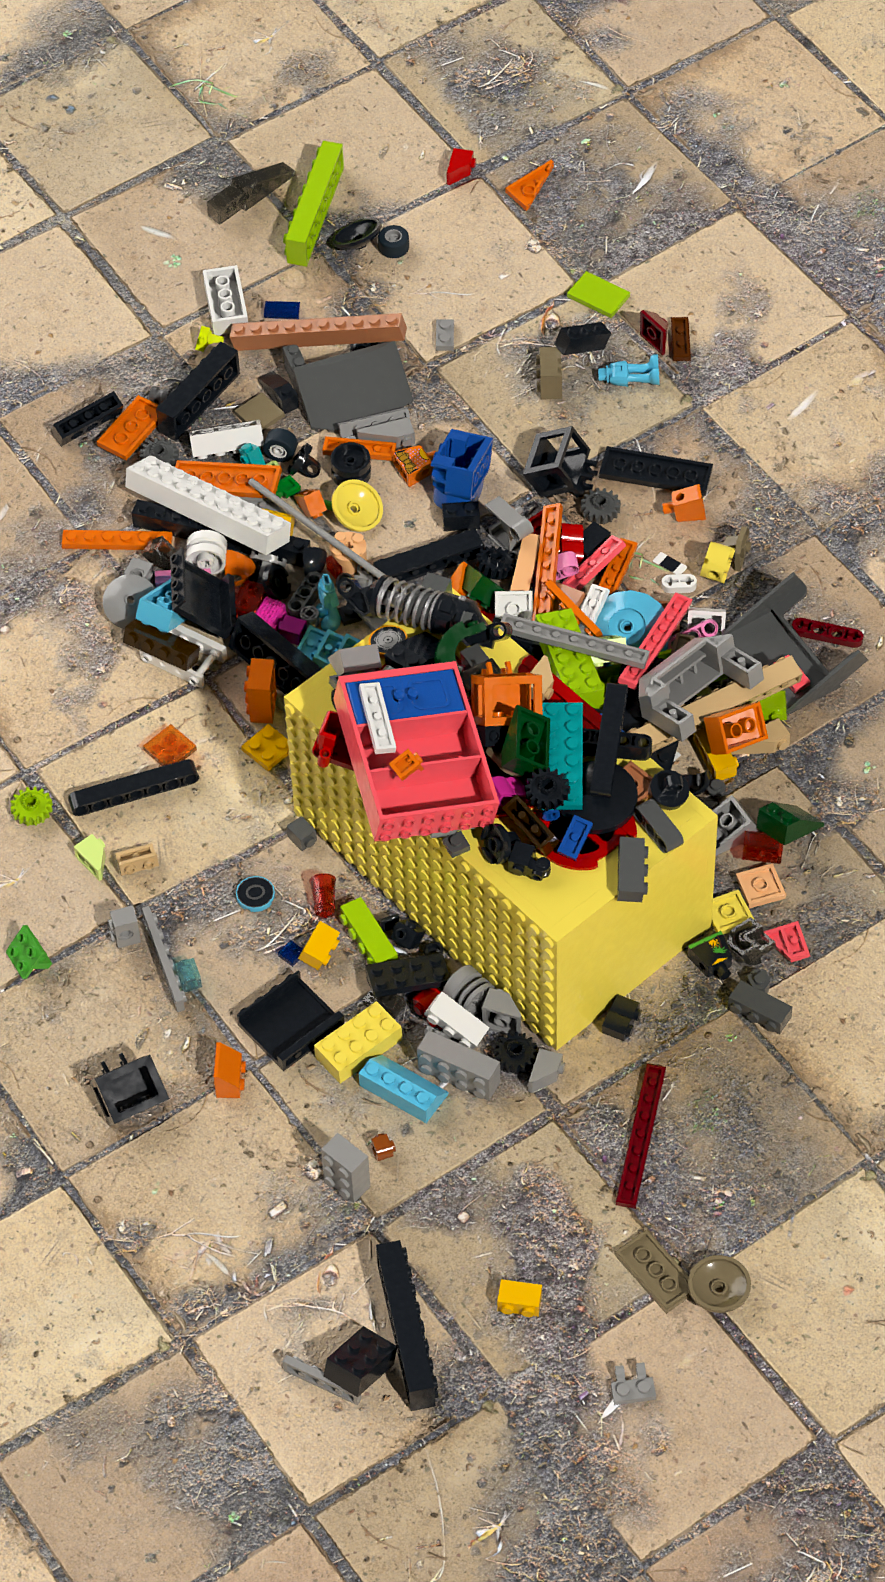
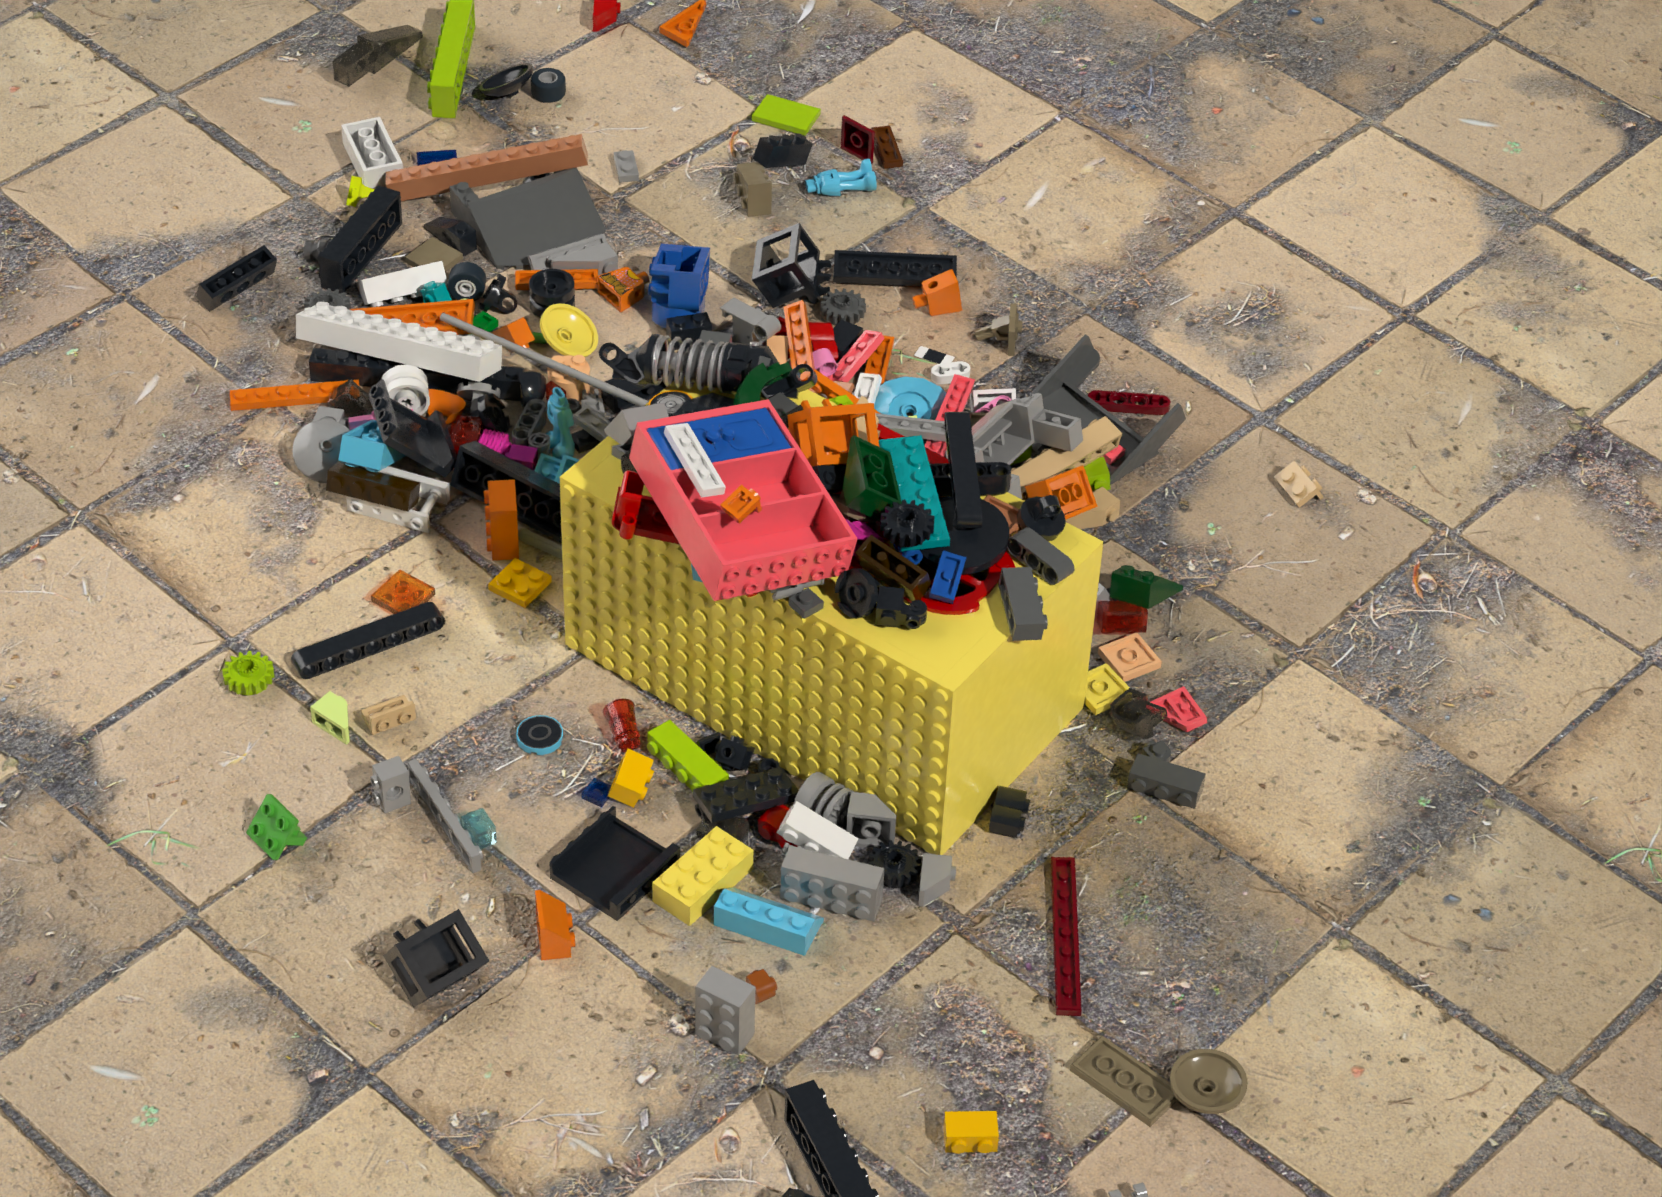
camera: 15 degrees left, 10 degrees down
orange plate [96,395,158,460] -> none
dark grey brick [287,816,317,851] -> none
black torso [688,931,732,980] -> none
light yellow brick [700,541,735,584] -> none

